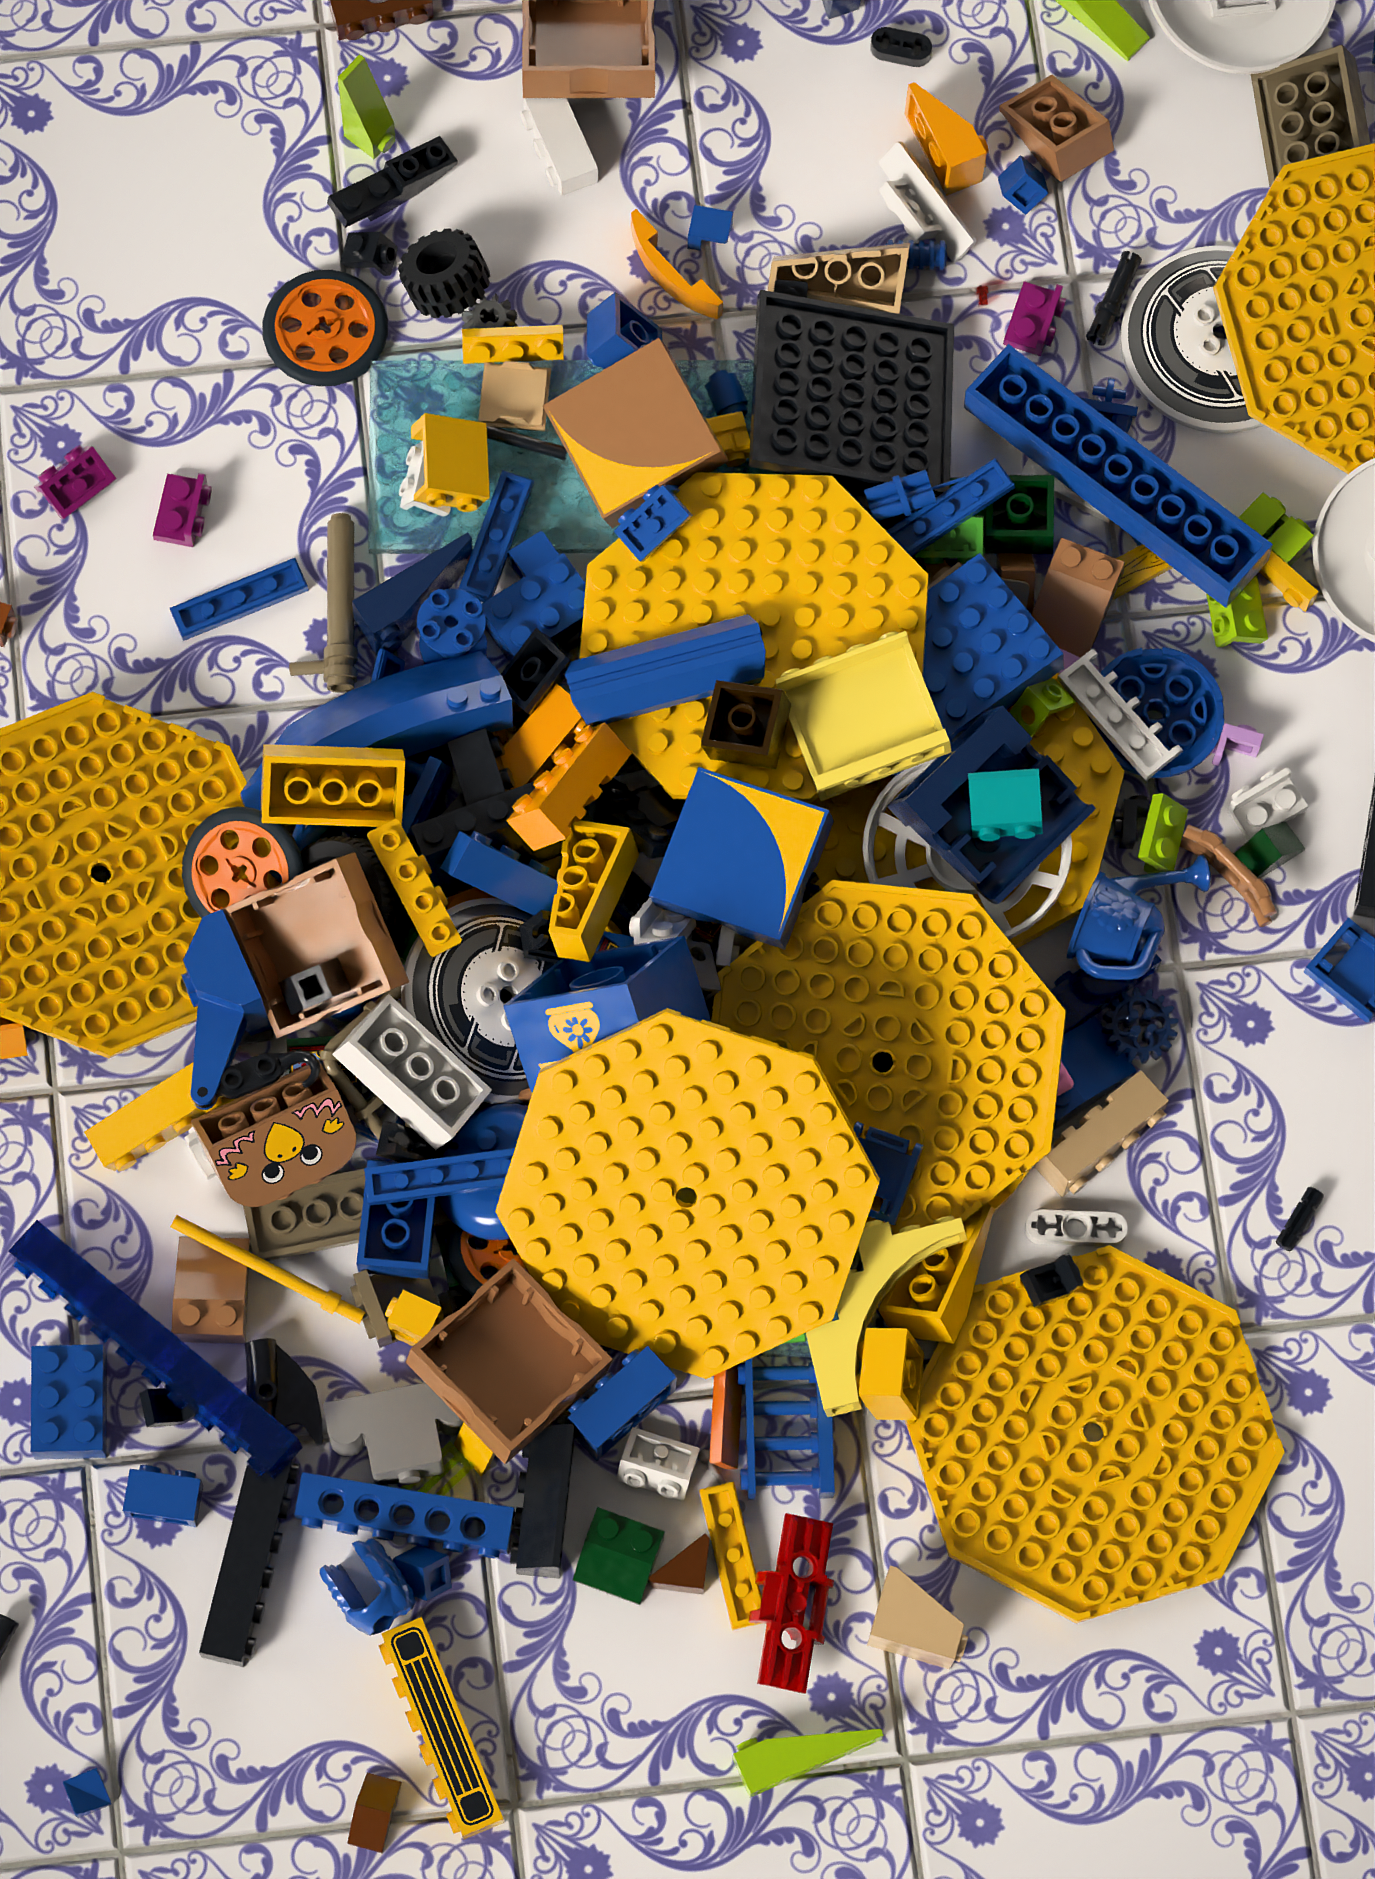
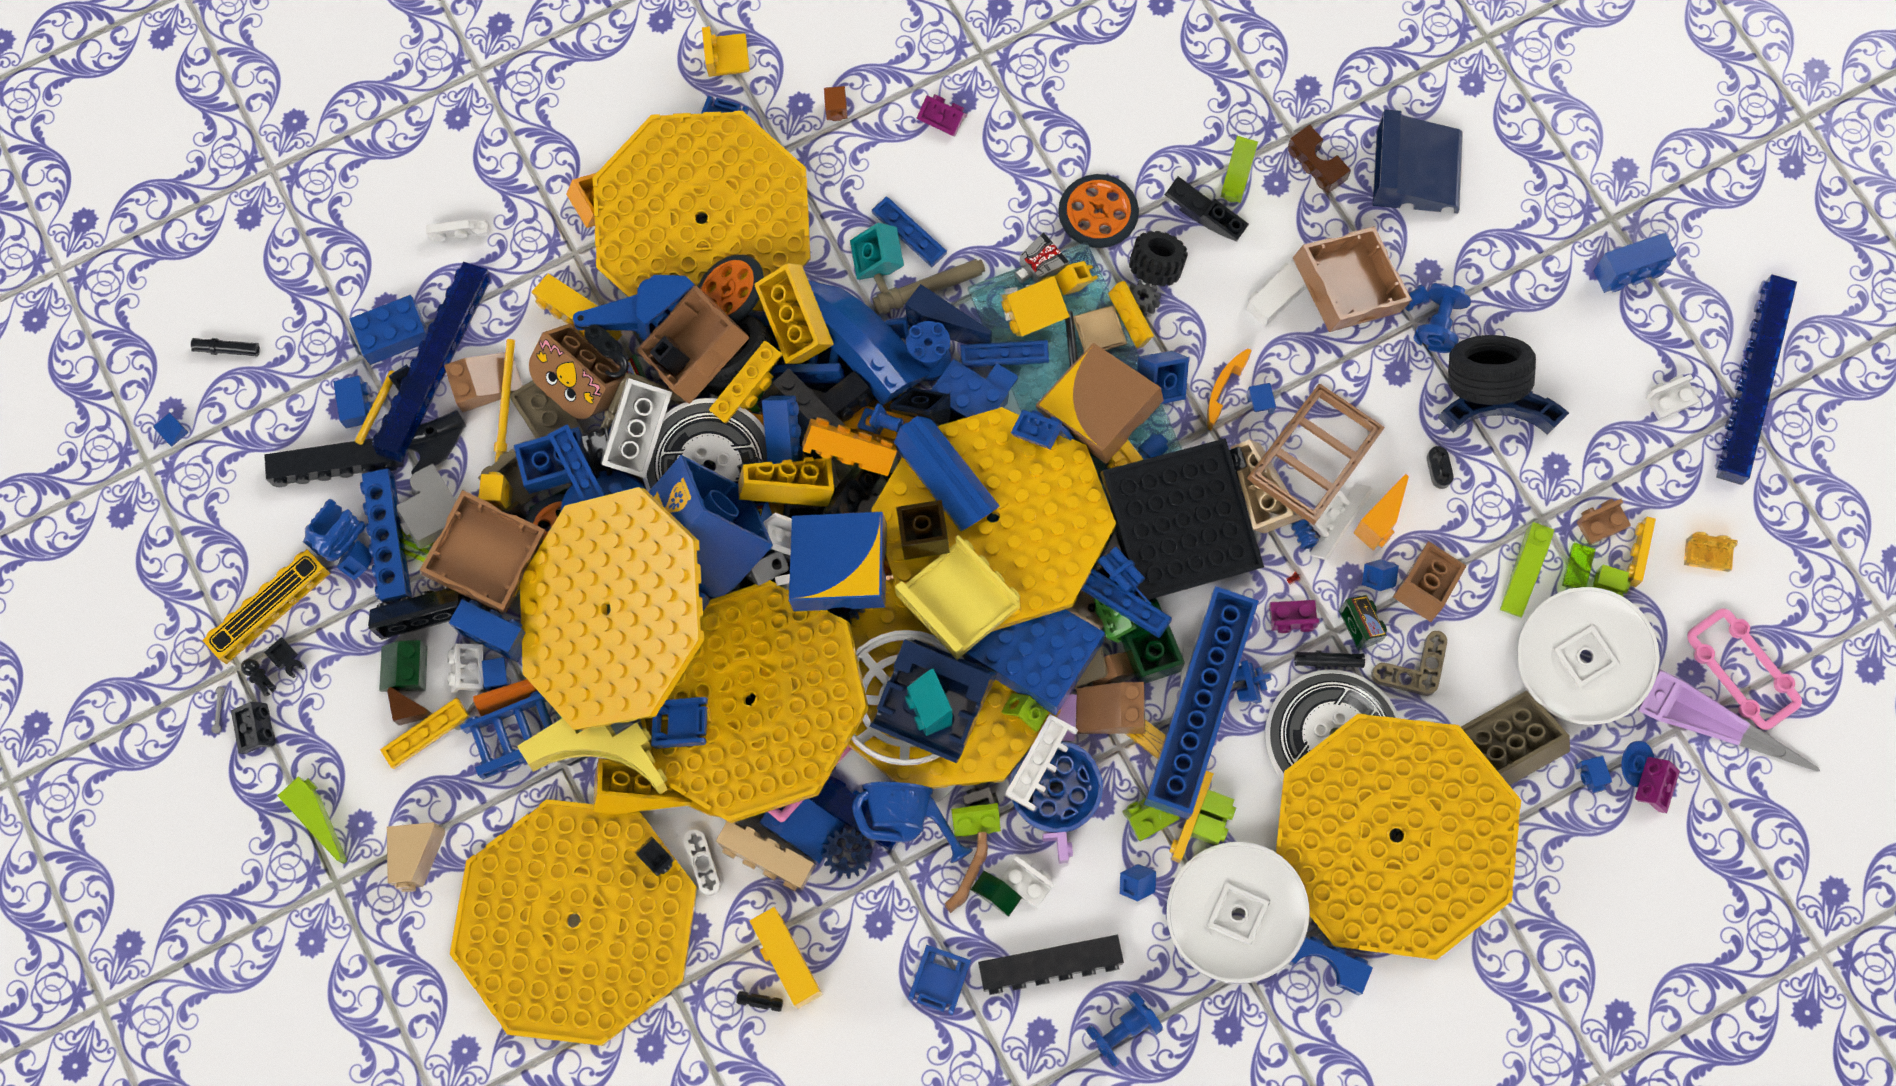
camera: 75 degrees right, 0 degrees up
magenta bracket [153,473,212,547] -> none
black bracket [340,231,398,276] -> none
reddish brown slope [347,1773,402,1854] -> none
red piece [748,1513,834,1694] -> none
yellow brick [856,1328,924,1420] -> none
none -> light grey hinge [211,686,225,734]
none -> black bracket [231,702,275,754]
none -> black pin [241,658,276,696]
none -> black plate [264,637,305,678]
none -> yellow bar [355,370,395,445]
none -> blue panel [482,657,511,691]
none -> yellow brick [749,907,823,1009]
none -> teal slope [850,223,904,280]
none -> blue bracket [857,403,904,435]
none -> torso [1015,232,1069,283]
none -> yellow brick [1055,261,1098,296]
none -> blue panel [1119,864,1156,902]
none -> medium nougat door [1247,384,1385,525]
none -> slope [1339,595,1387,651]
none -> dark tan beam [1371,631,1447,696]

